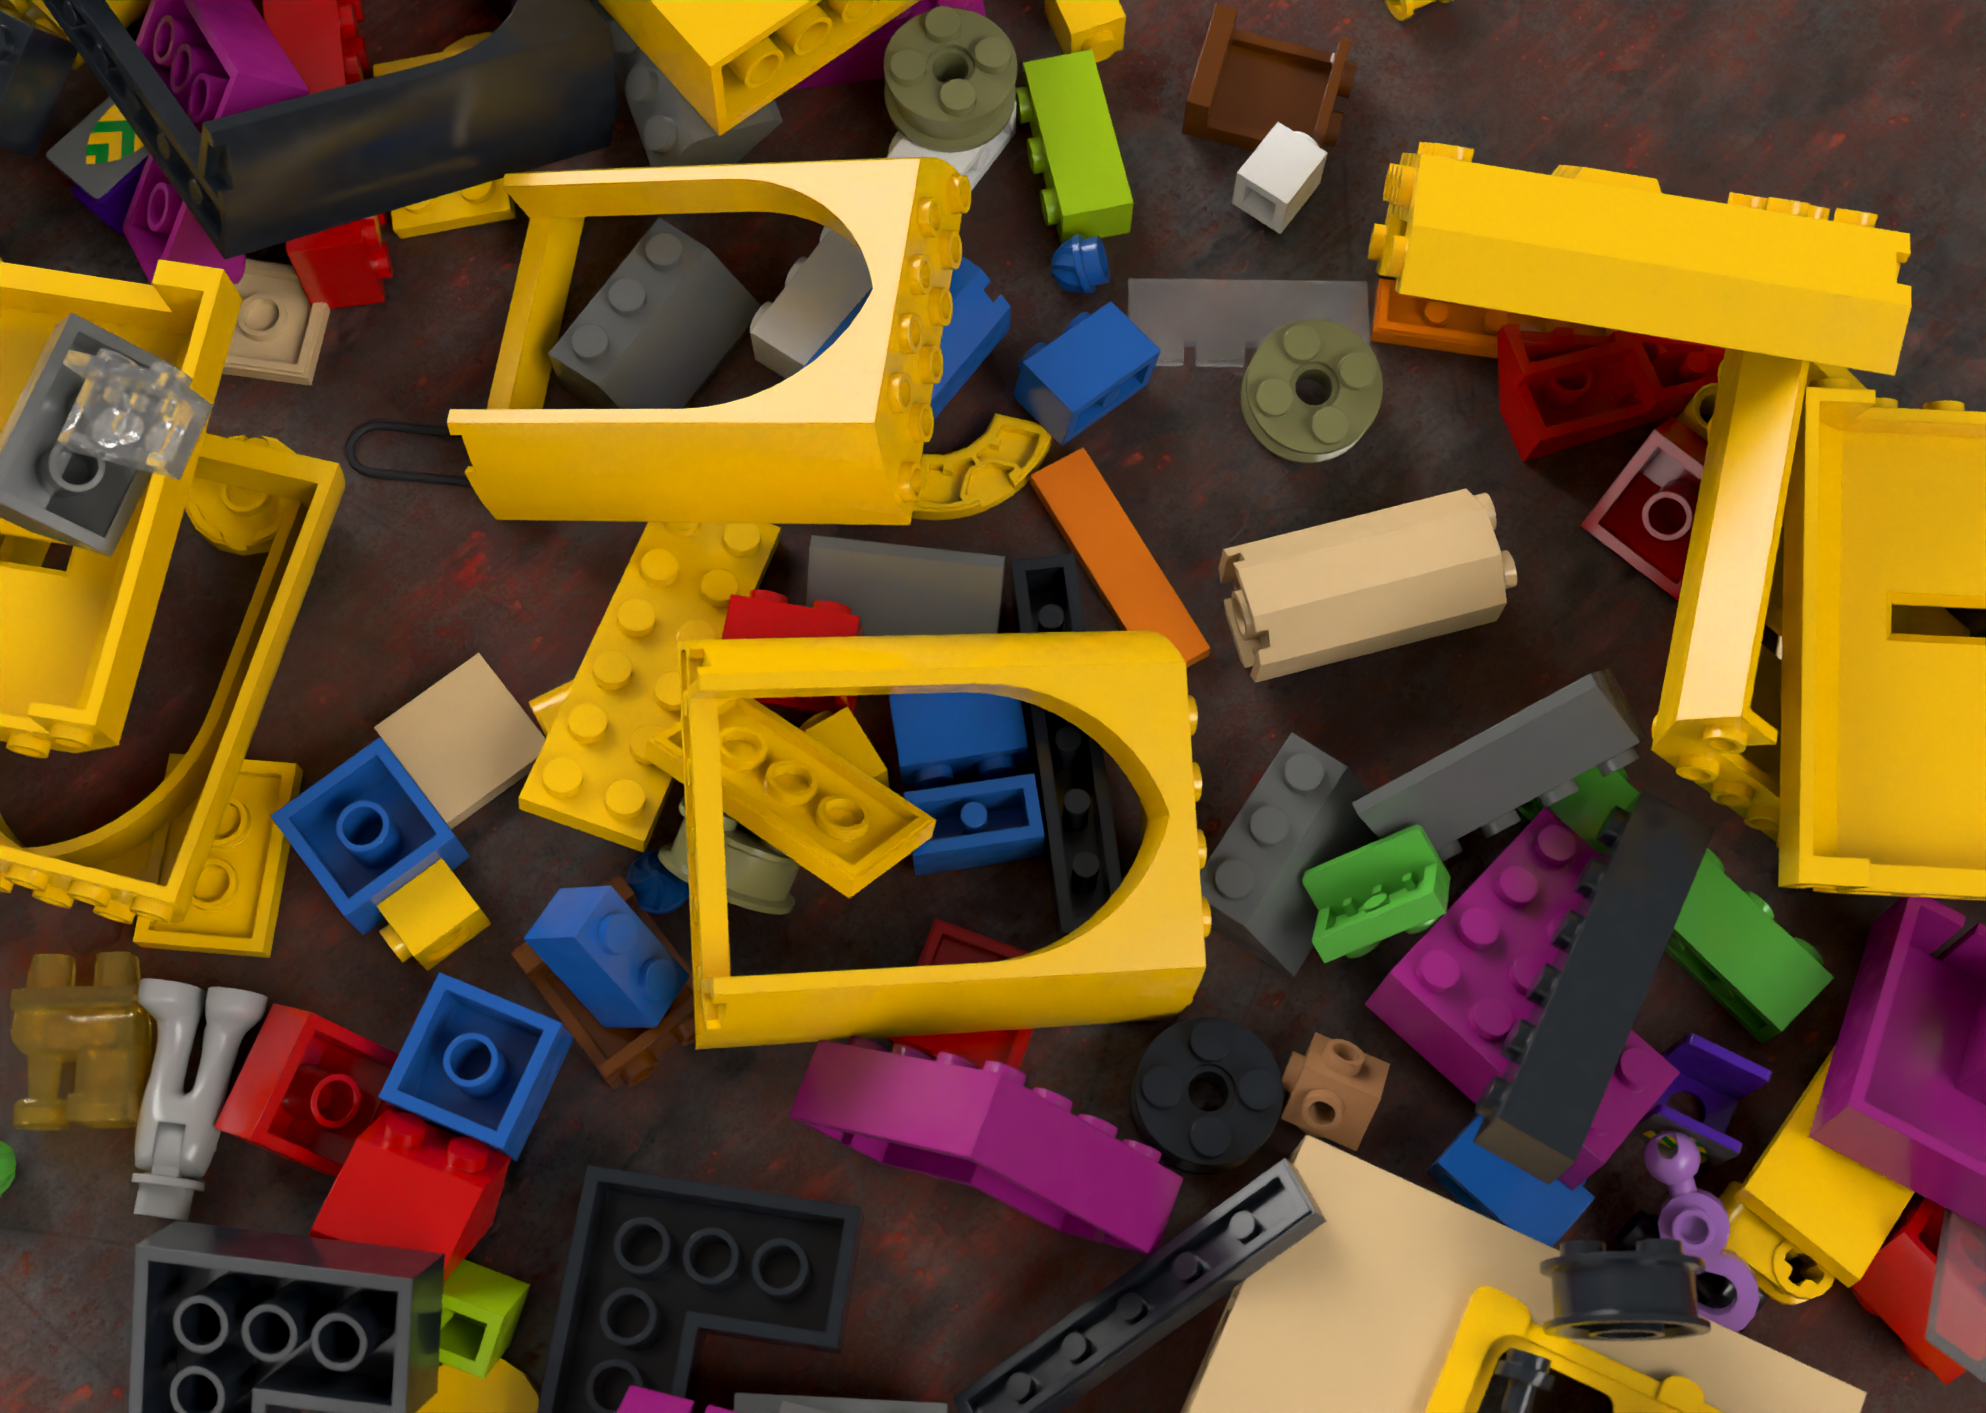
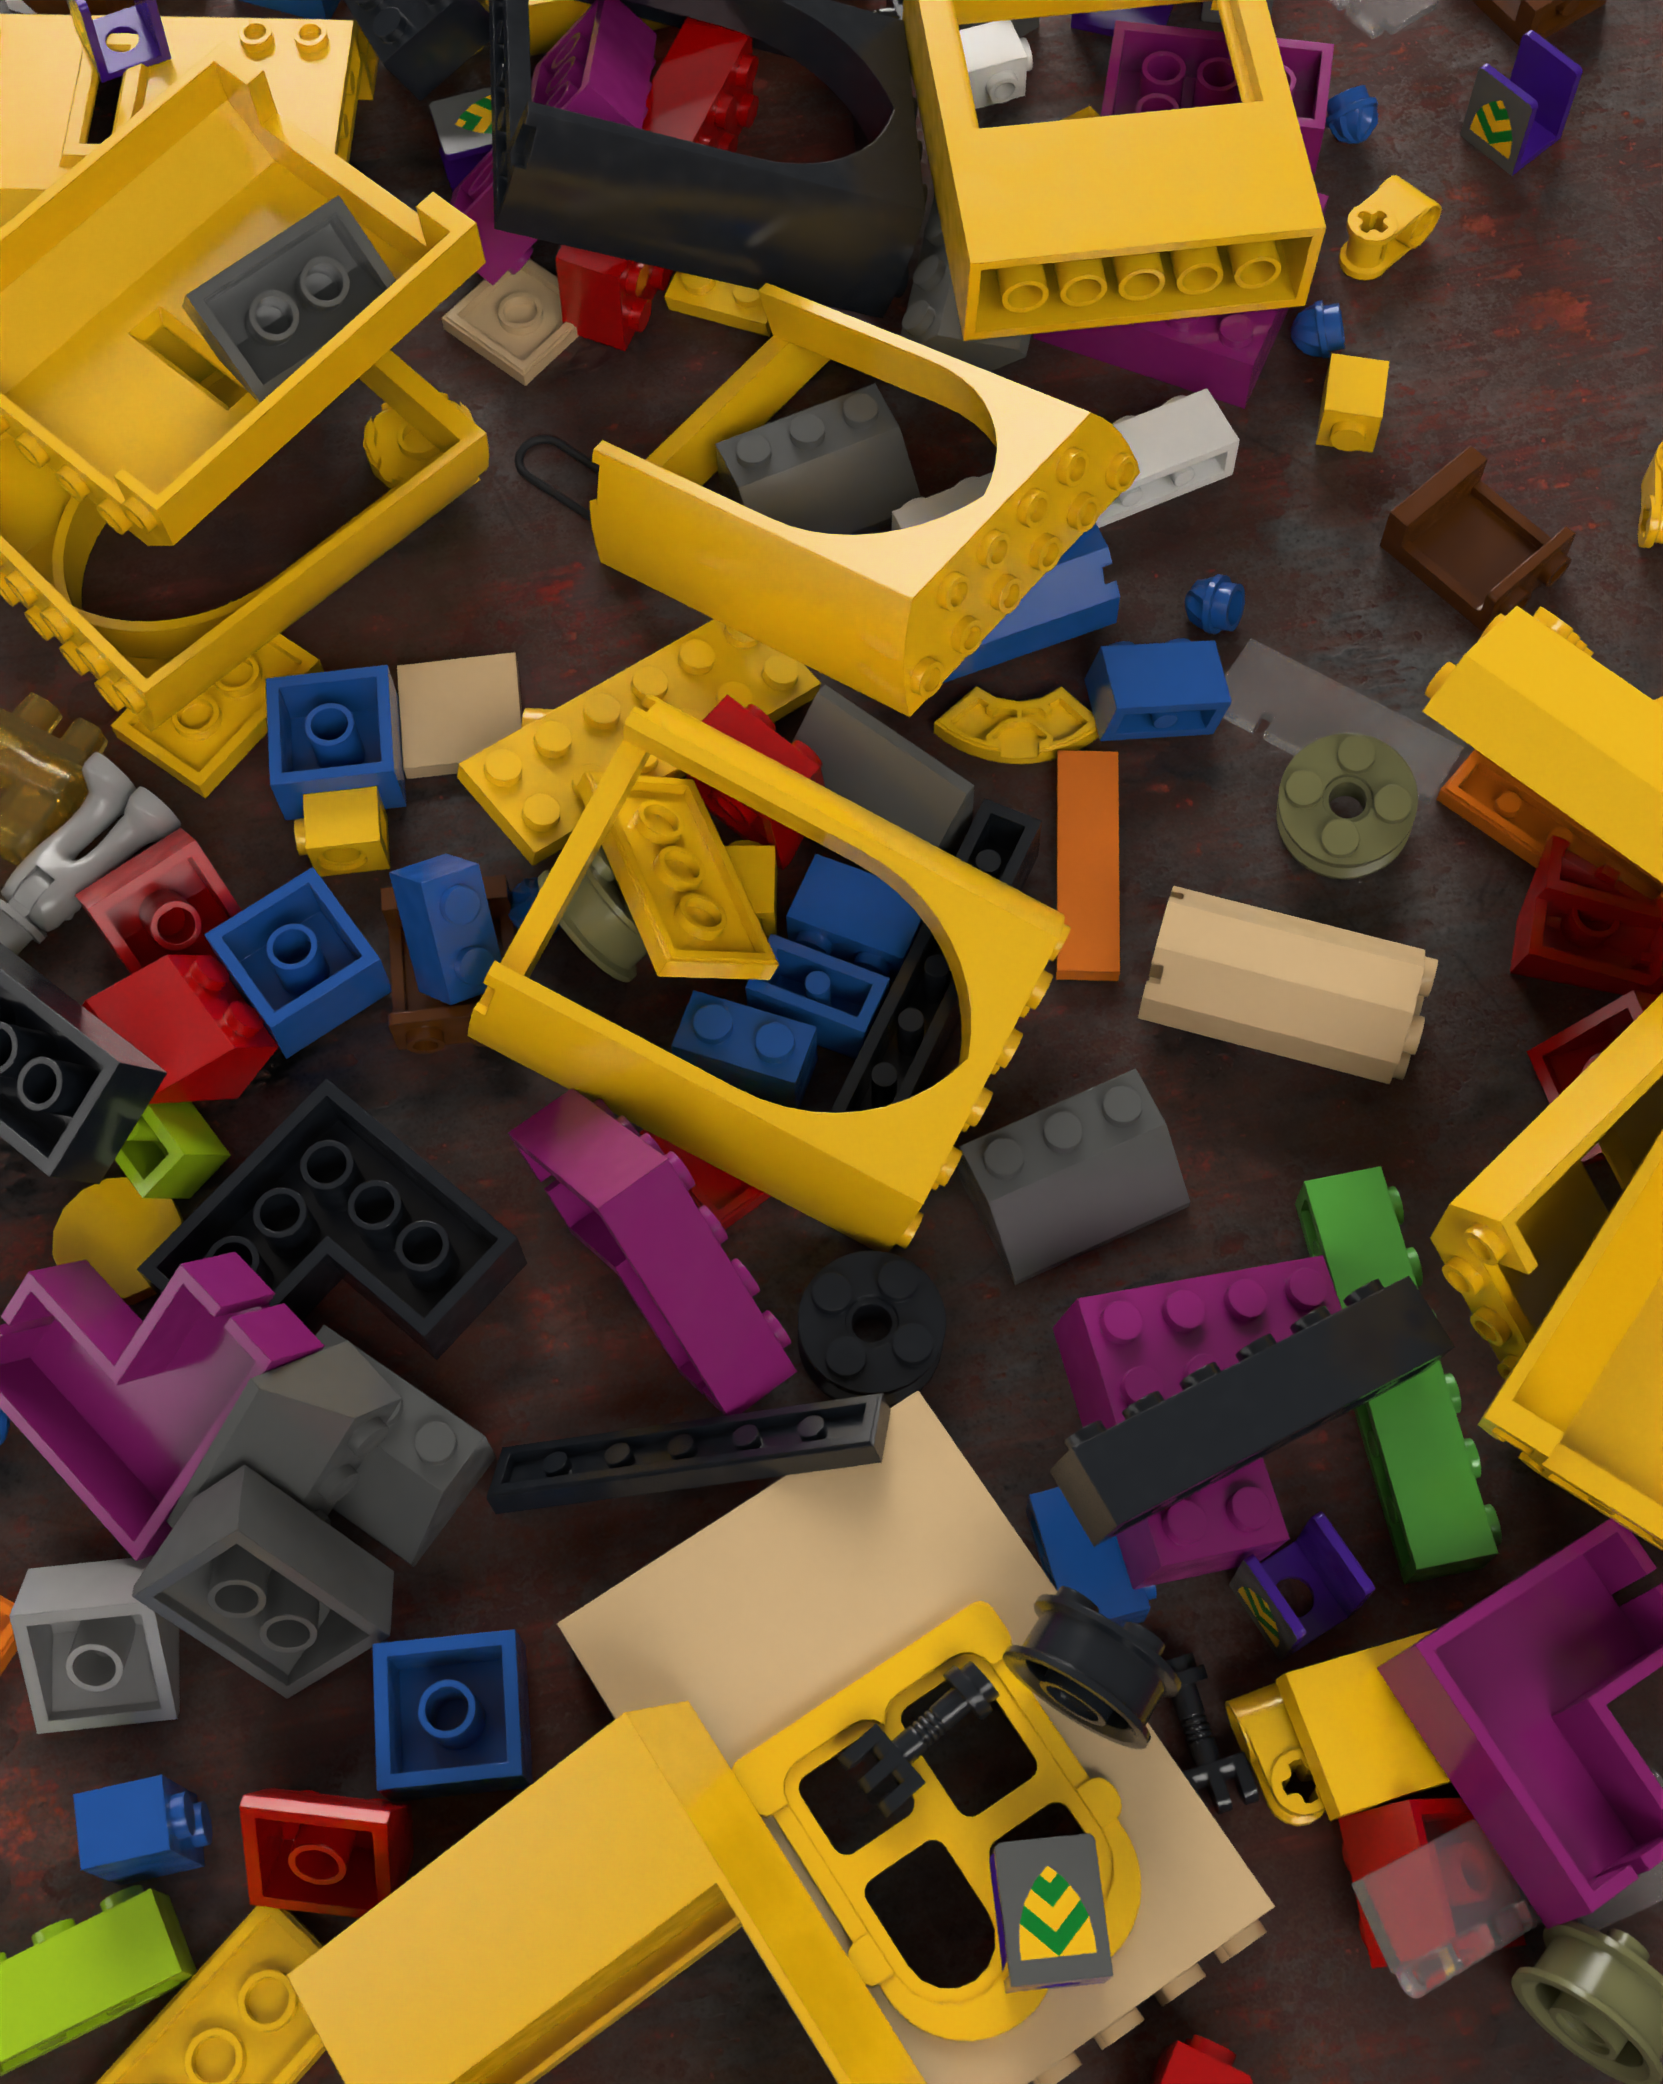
camera: 35 degrees right, 5 degrees down
clear bracket [57,349,213,480] -> none
olive wheel [884,6,1017,153] -> none
lime brick [1015,50,1134,245] -> none
white brick [1232,122,1328,234] -> none
medium nougat brick [1281,1032,1390,1151] -> none
bright green bracket [1302,824,1451,964] -> none
dark grey slope [1352,668,1649,862] -> none
medium lavender piece [1644,1130,1759,1332] -> none
none -> blue brick [671,990,818,1109]

